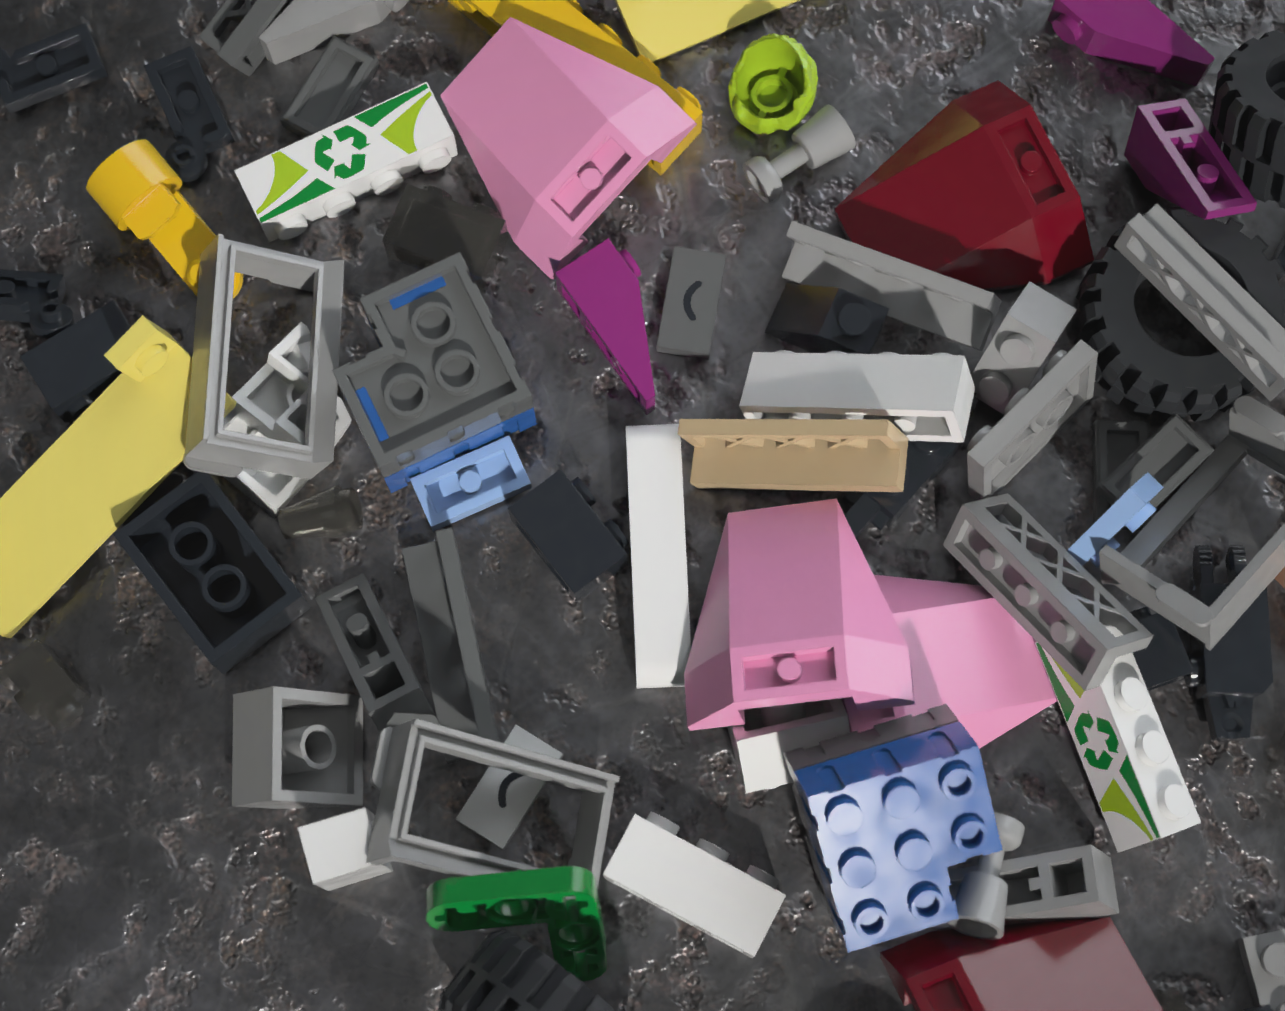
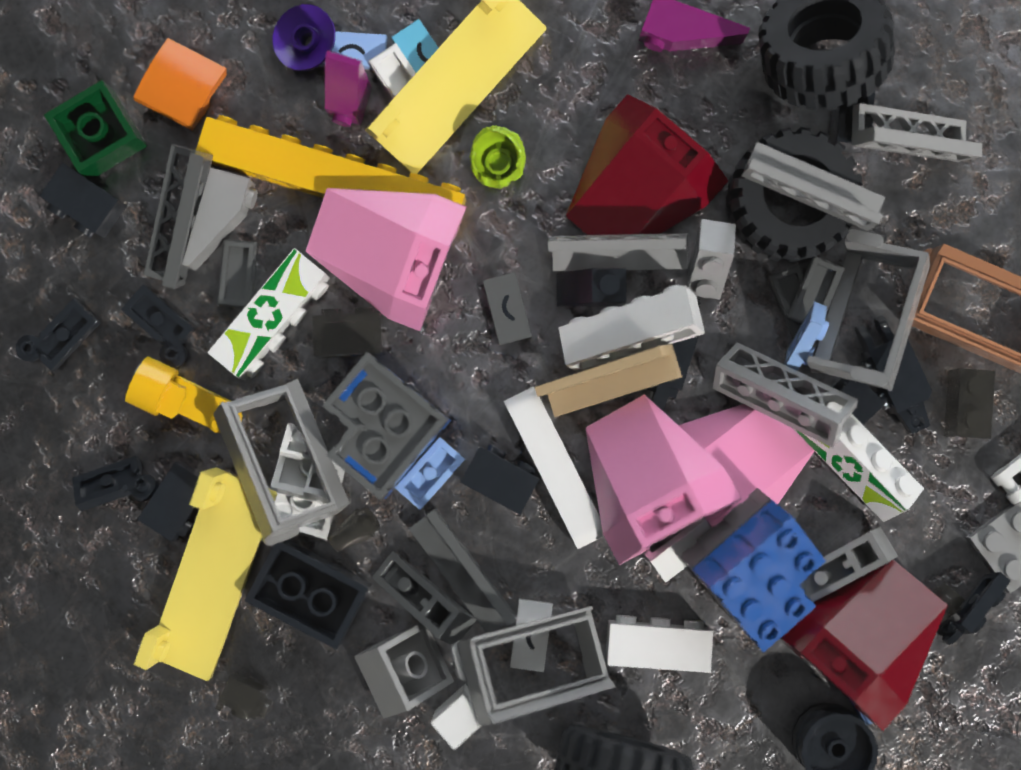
camera: 20 degrees left, 10 degrees up
green beam [426,866,607,982] -> none
magenta slope [555,238,655,415] -> none
light grey piece [742,104,856,203] -> none
light grey piece [947,812,1025,940] -> none
light grey plate [967,340,1098,501] -> none
magenta slope [1124,98,1257,220] -> none

